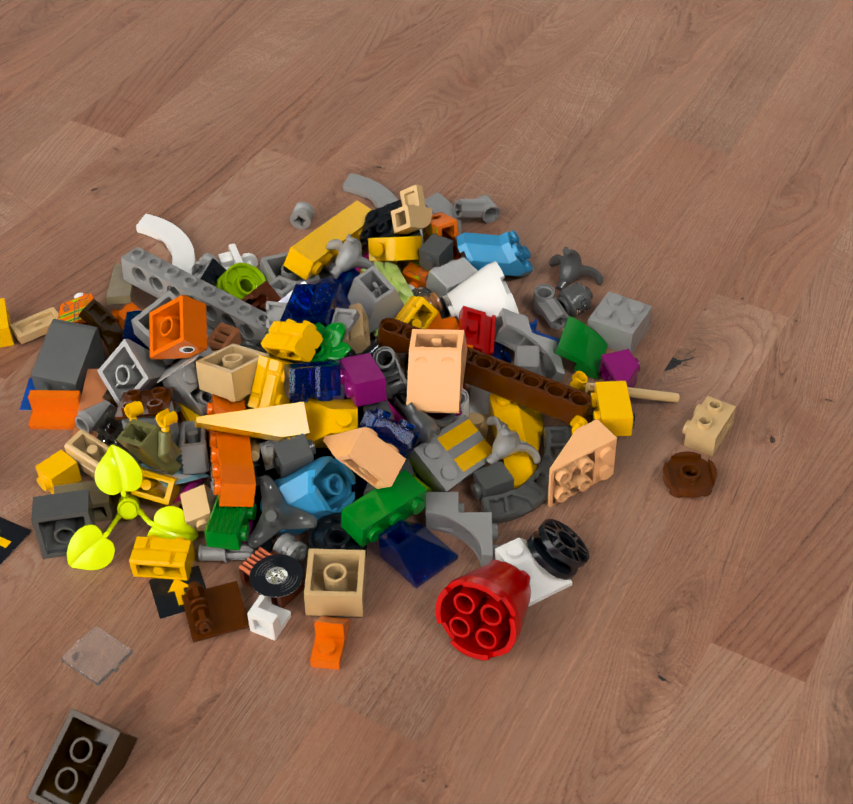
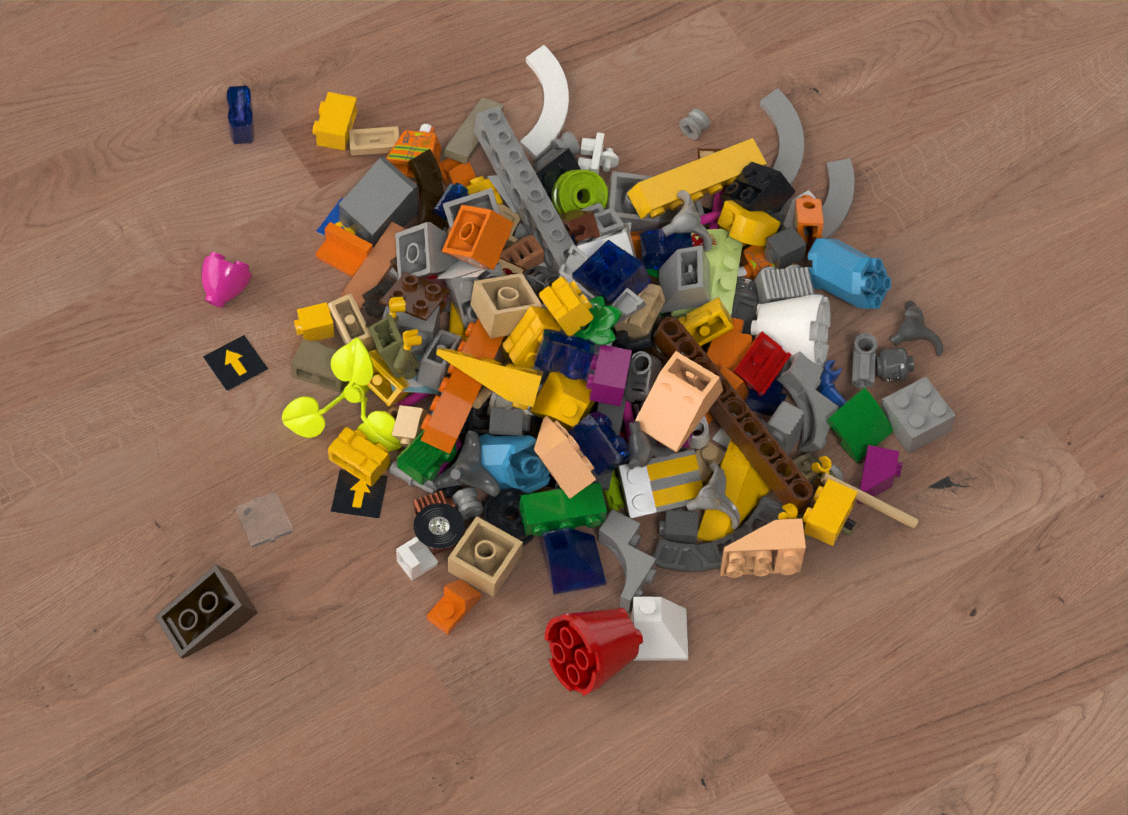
camera: 25 degrees right, 15 degrees up
dark grey slope [31,489,96,559] -> none
light grey cone [75,400,114,433] -> none
reddish brown hinge [181,581,250,643] -> none
tan brick [391,184,432,235] -> none
medium nougat bush [422,292,442,312] -> none
light grey piece [454,195,500,223] -> none
black wheel [527,519,590,580] -> none
reddish brown plate [662,451,717,498] -> none
tan brick [682,396,736,457] -> none

